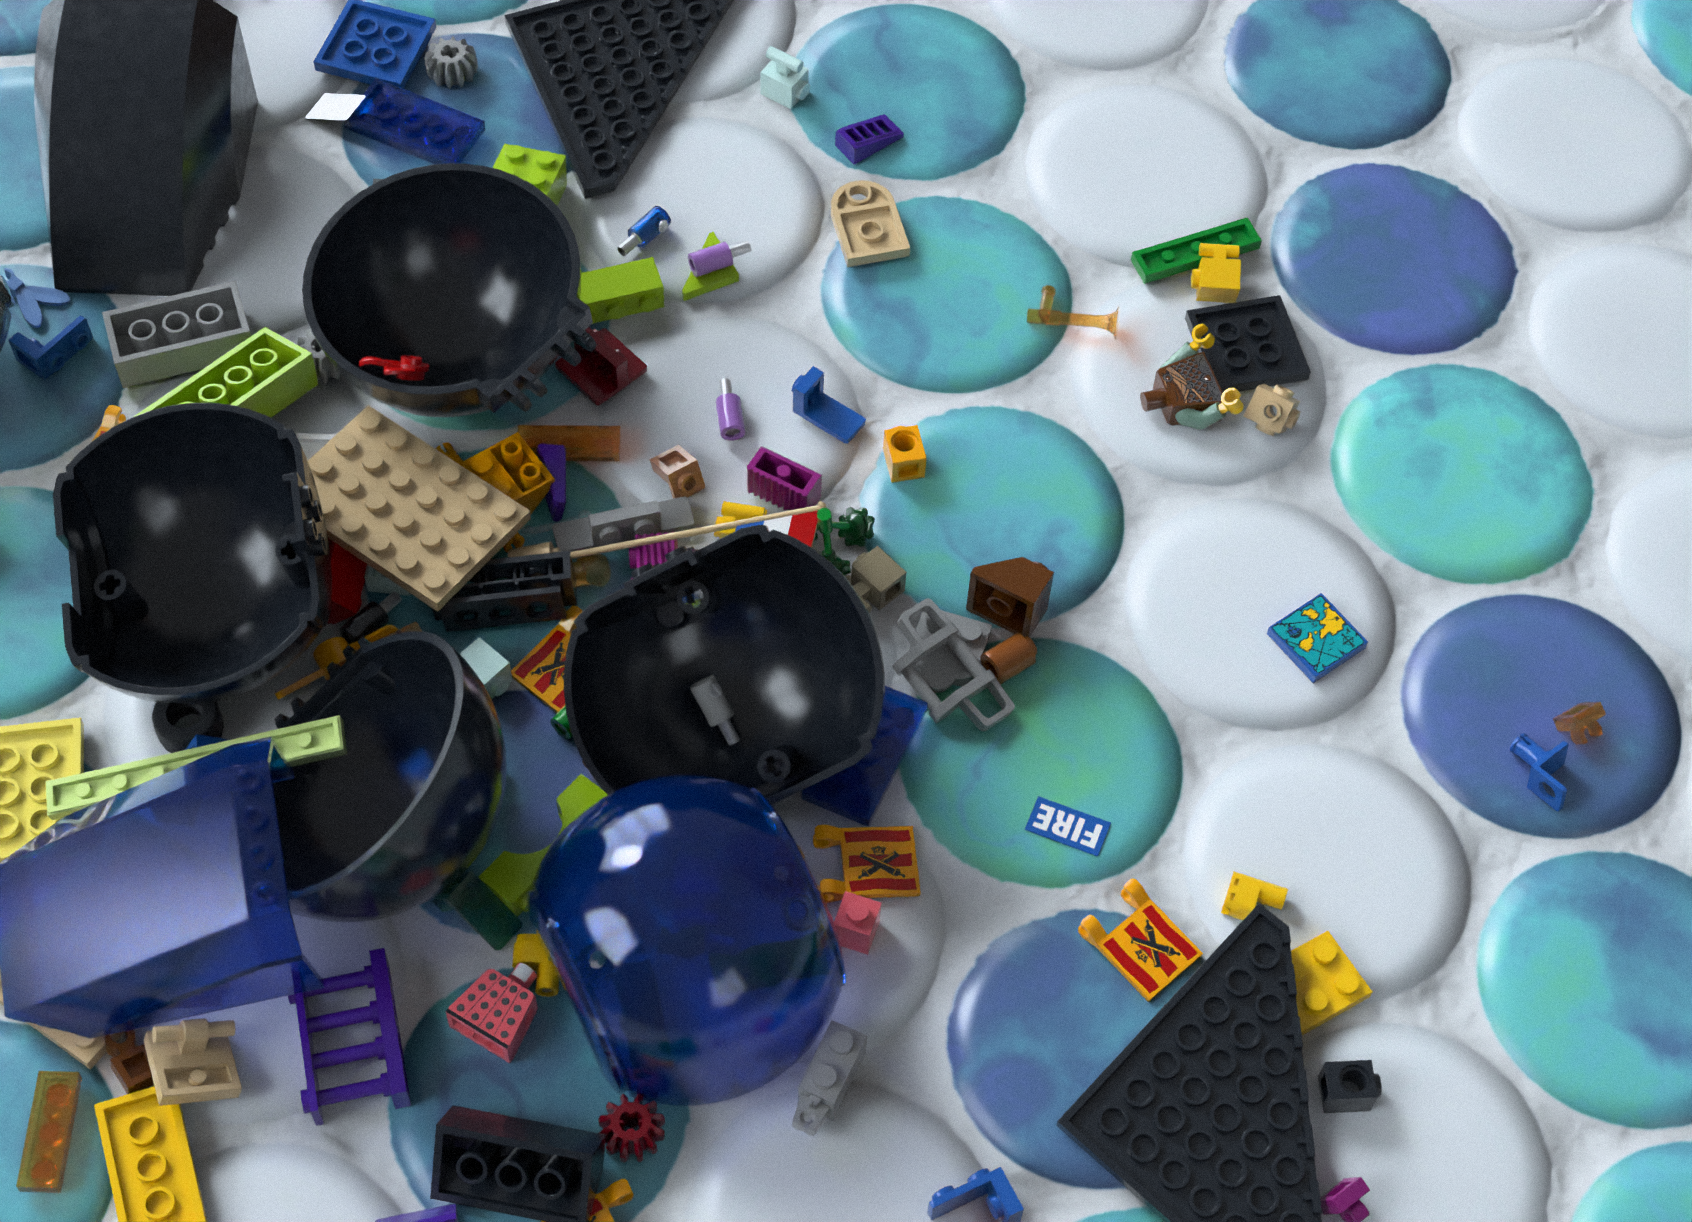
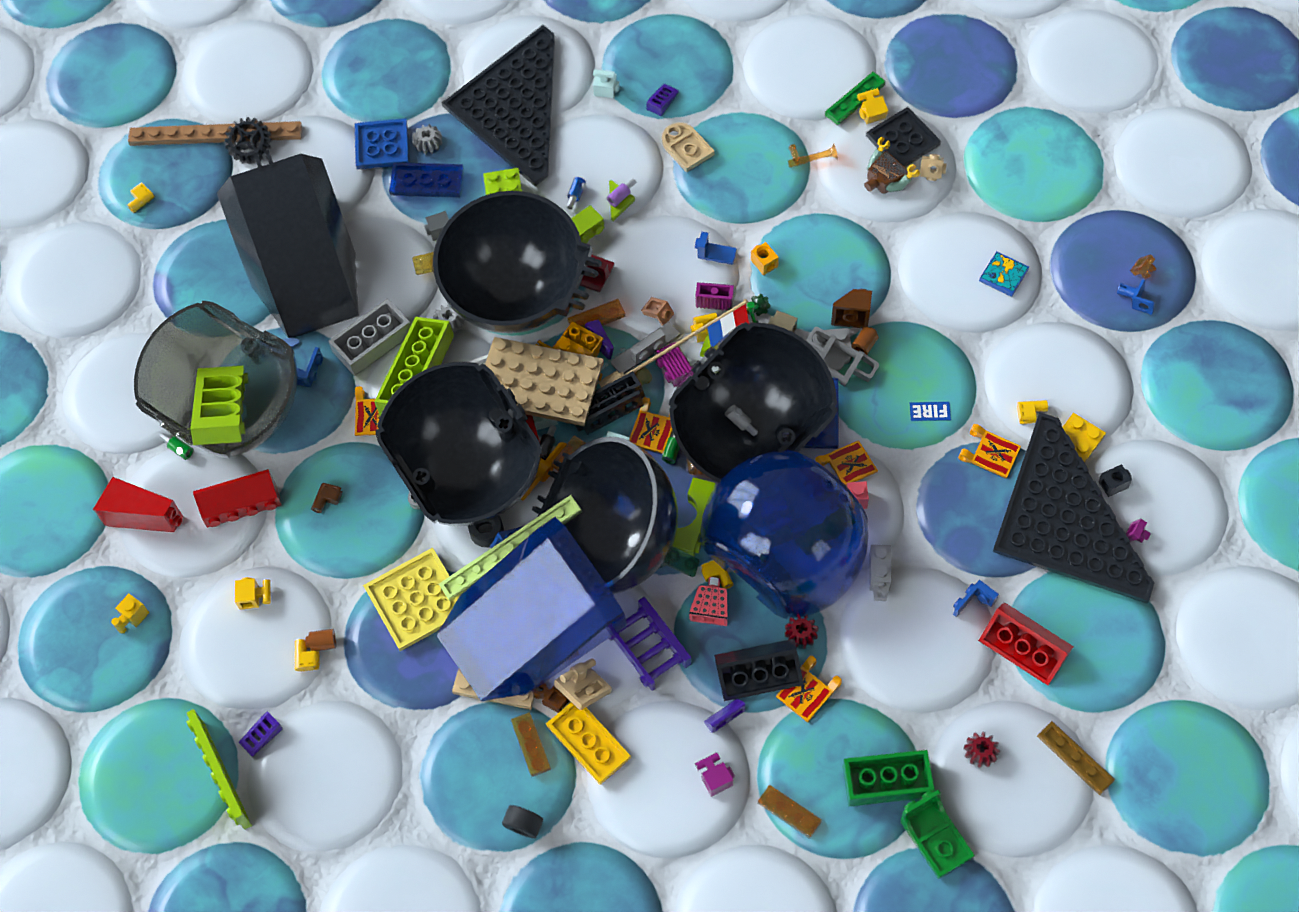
camera: 15 degrees left, 5 degrees up
sticker [306,93,366,121] -> none
red plate [359,356,429,381] -> none
medium lavender piece [715,378,746,441] -> none

